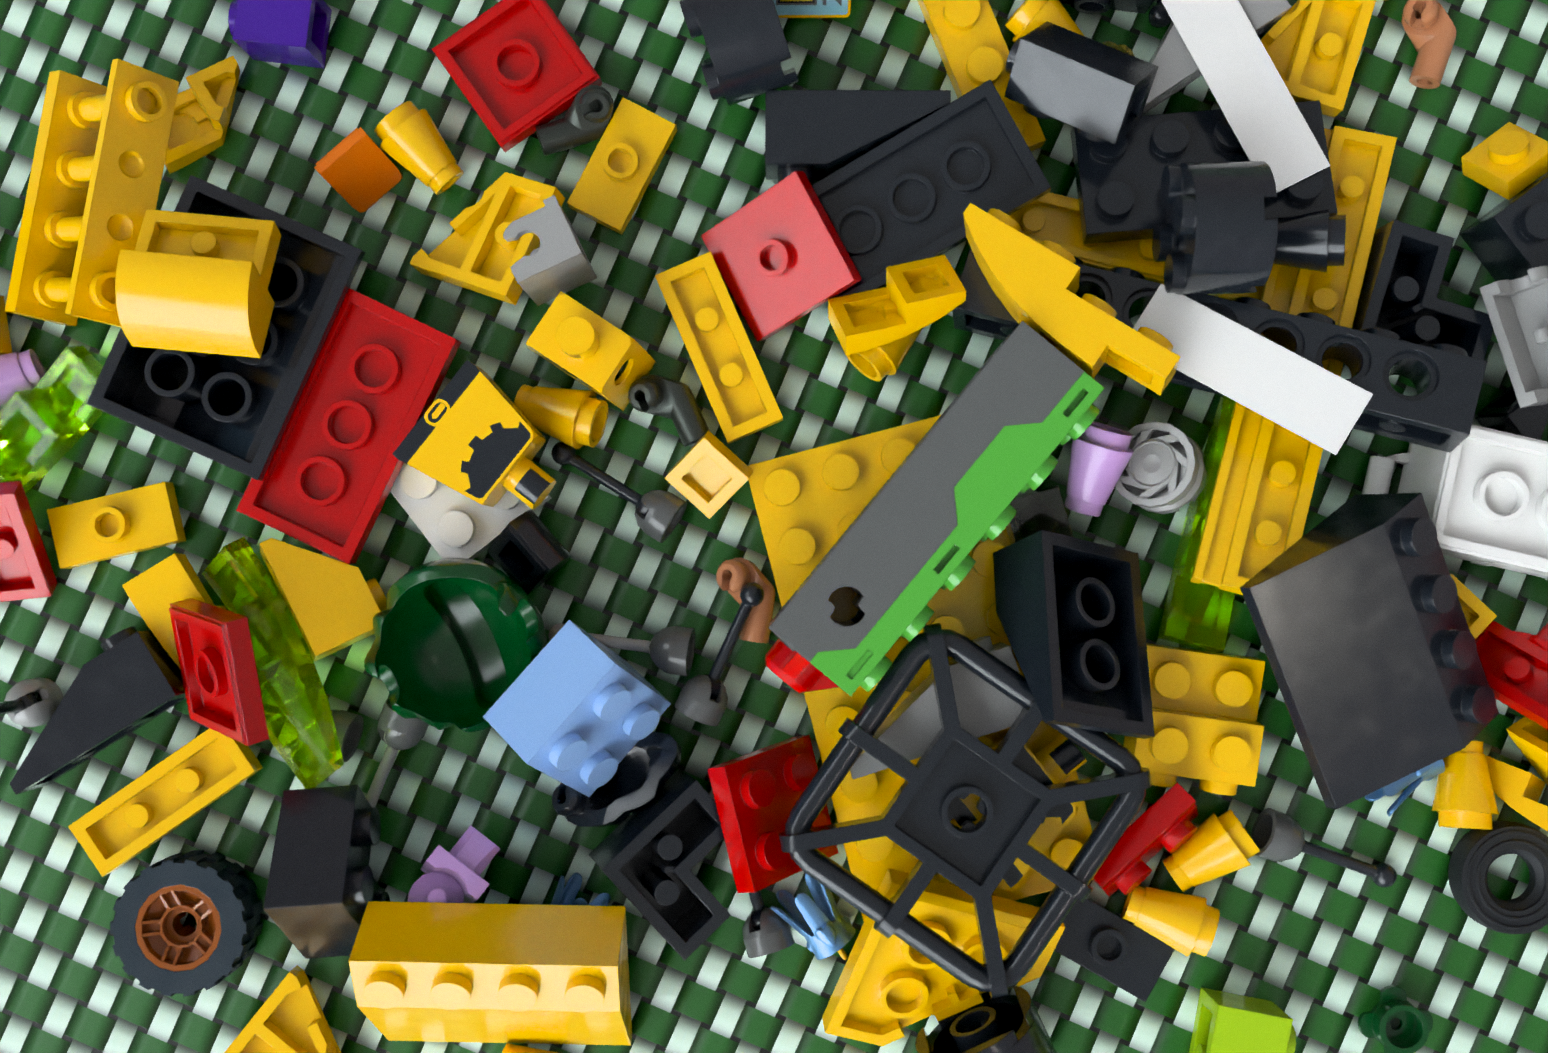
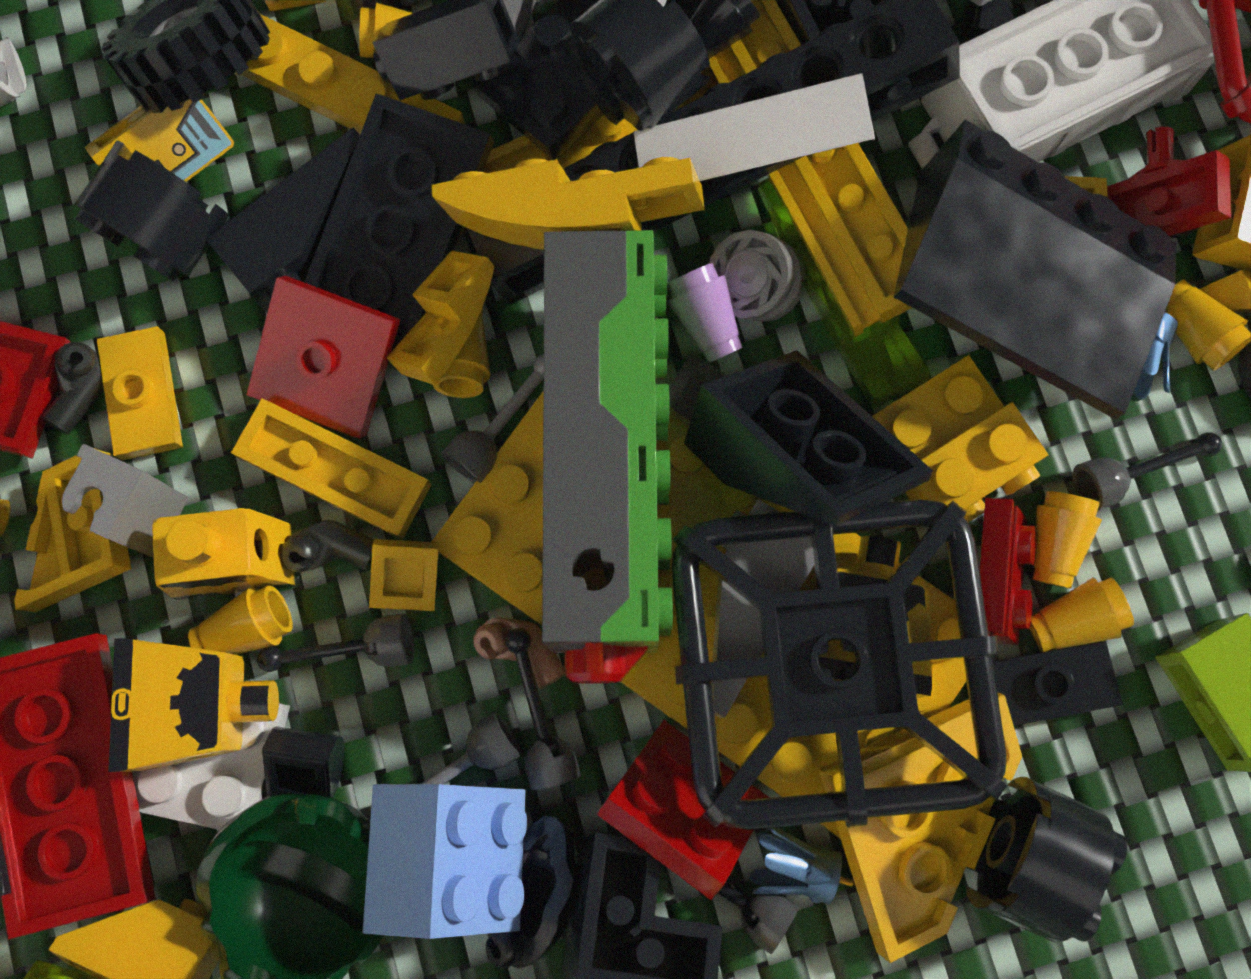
camera: 40 degrees left, 10 degrees down
none -> dark grey hinge [441,354,544,483]

